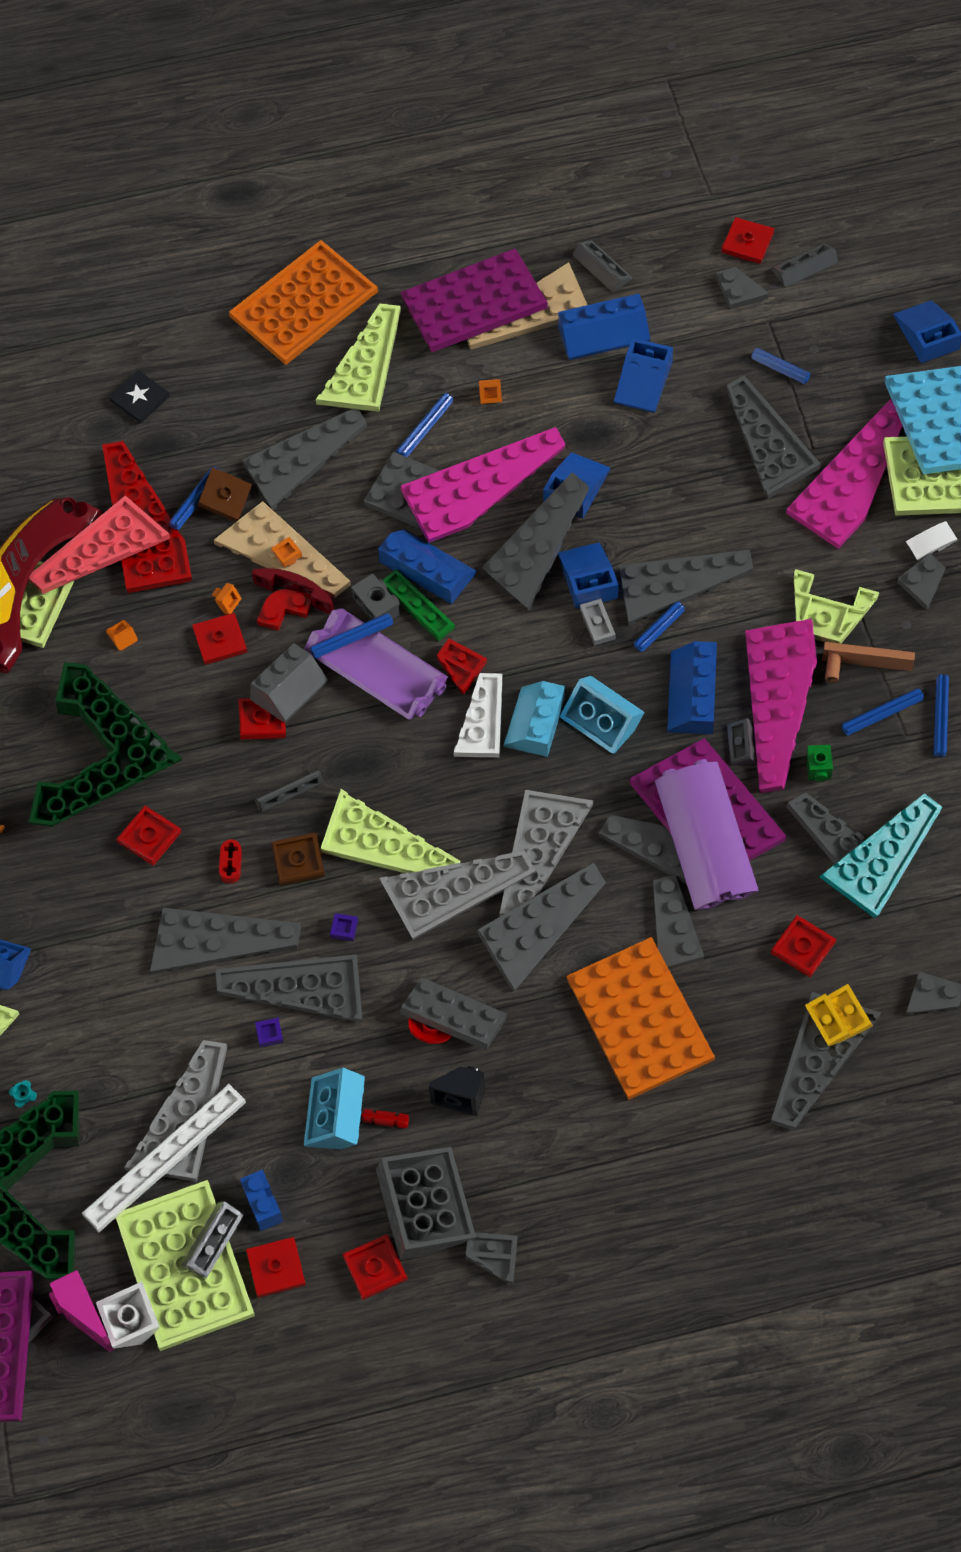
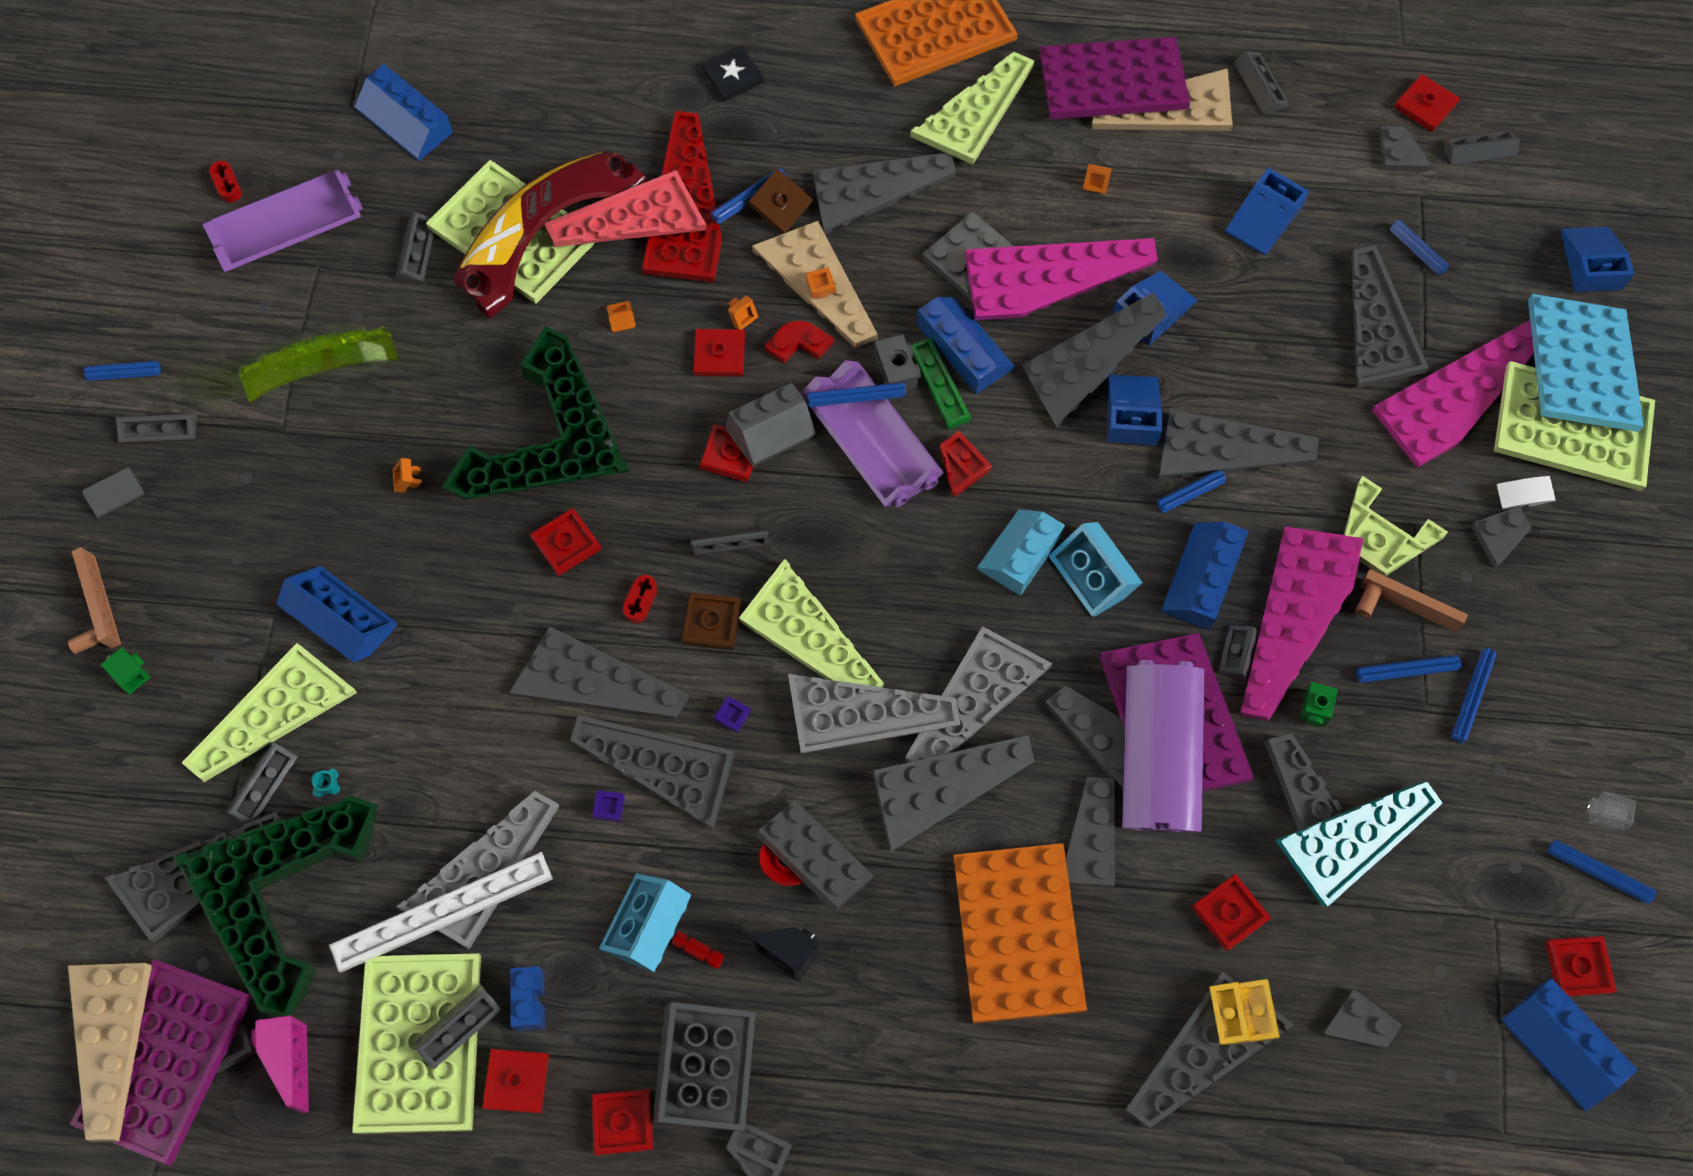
camera: 15 degrees right, 5 degrees up
white slope [96,1282,160,1348] -> none
dark red slope [252,568,334,614] -> none
blue axle [397,393,453,457] -> none
white wing [454,673,502,757] -> none
blue slope [558,294,650,360] -> none
light grey plate [580,599,616,646] -> none

